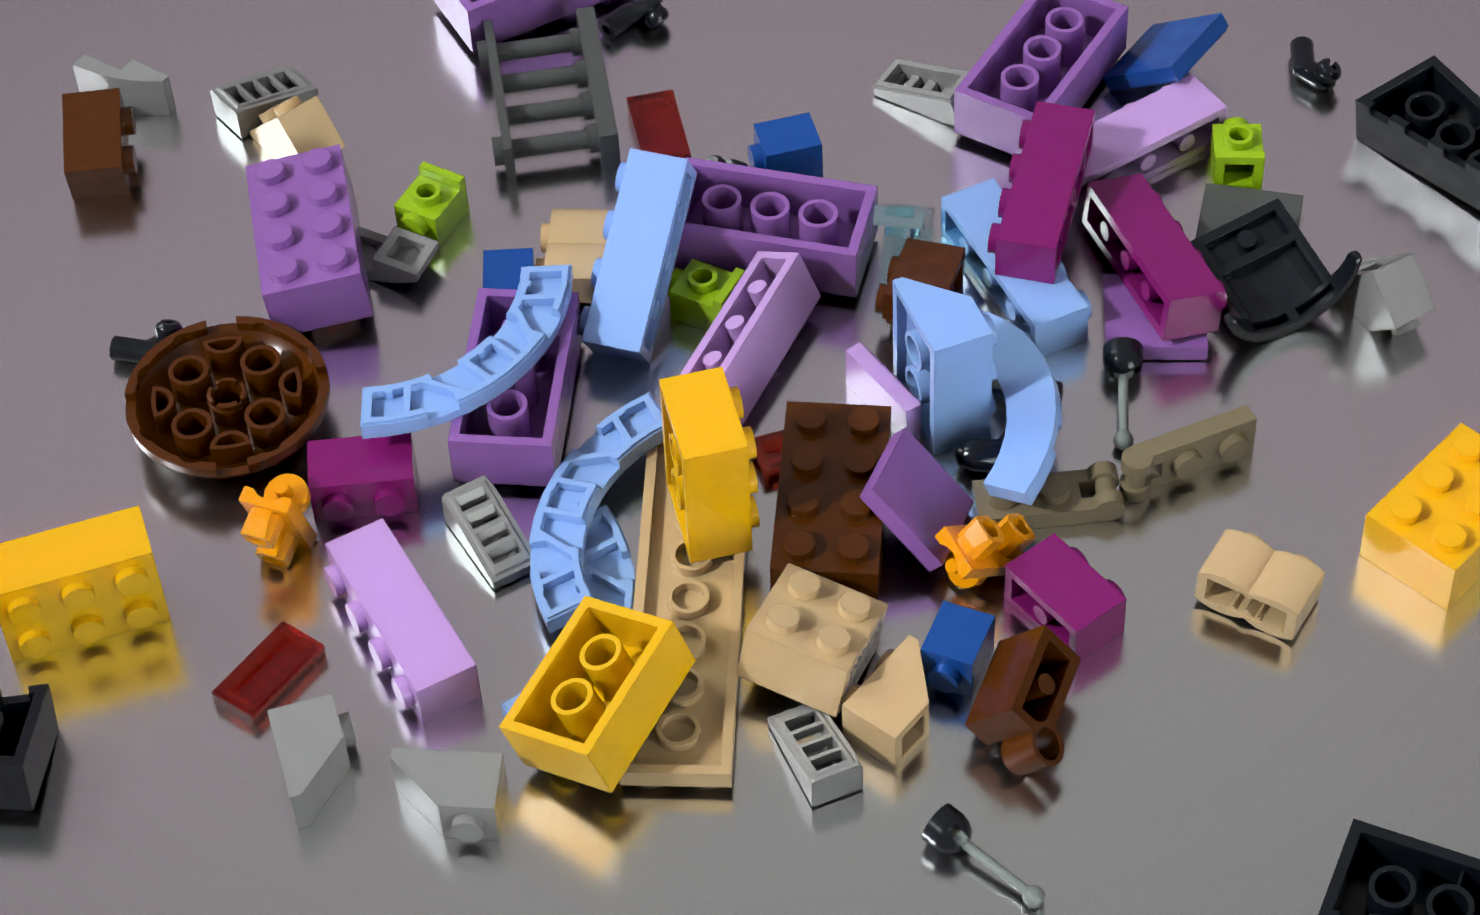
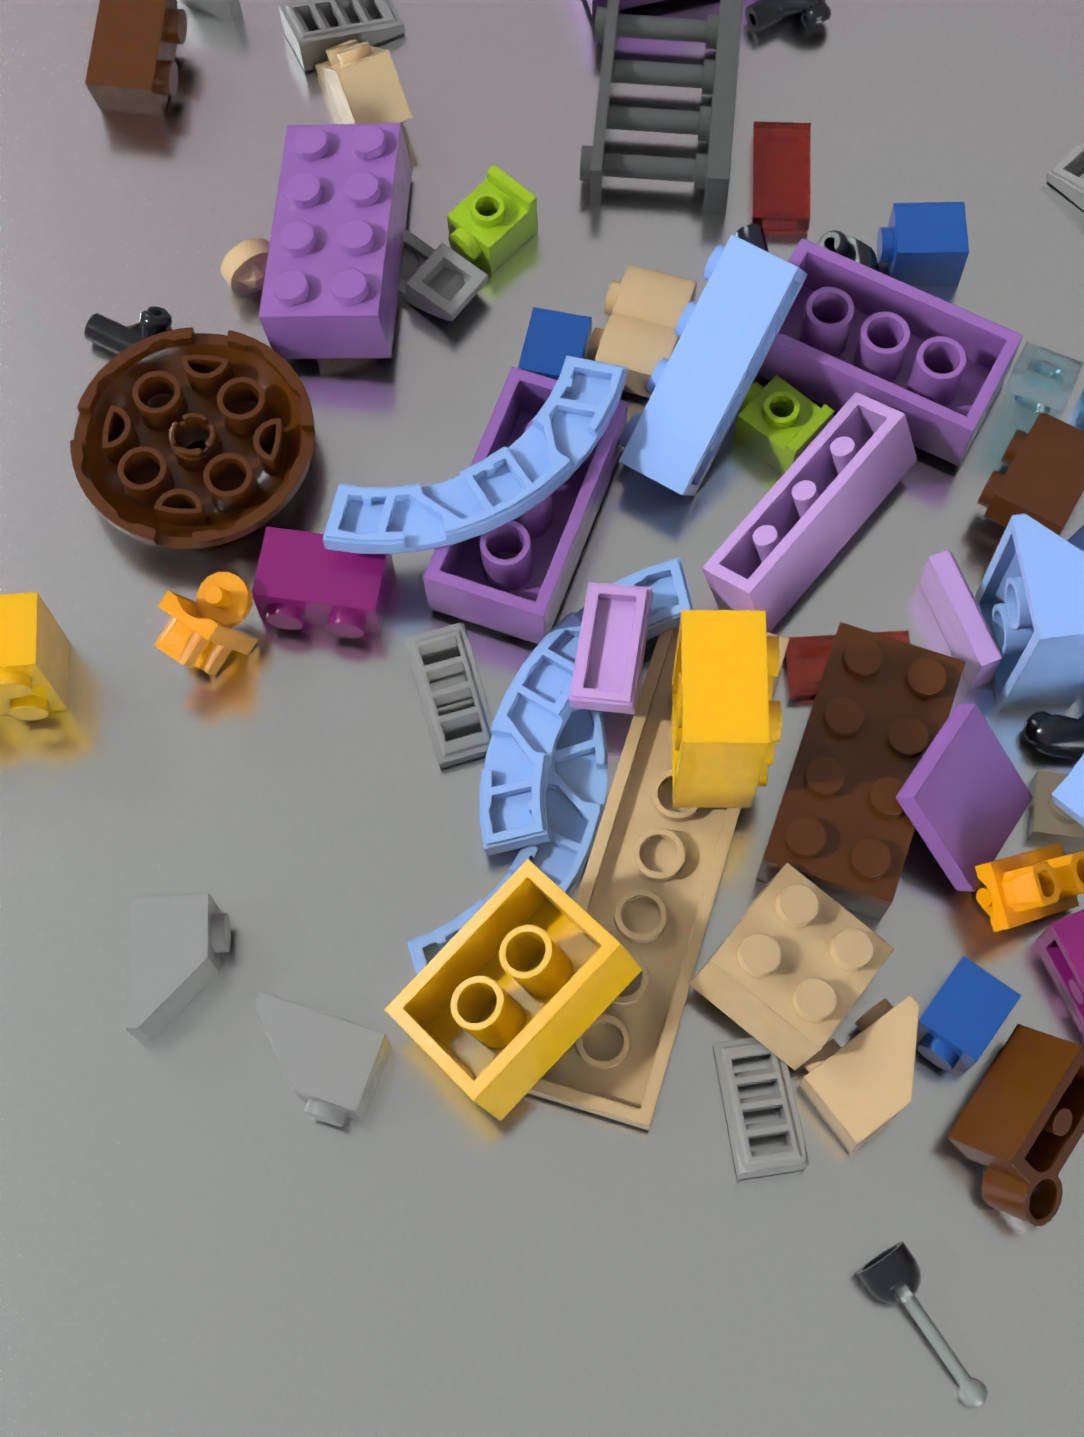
camera: 15 degrees right, 20 degrees up
clear red tile [212,621,326,728] -> none
lavender brick [323,518,482,724] -> none
none -> tan tile [220,238,270,295]
none -> lavender tile [569,582,653,714]

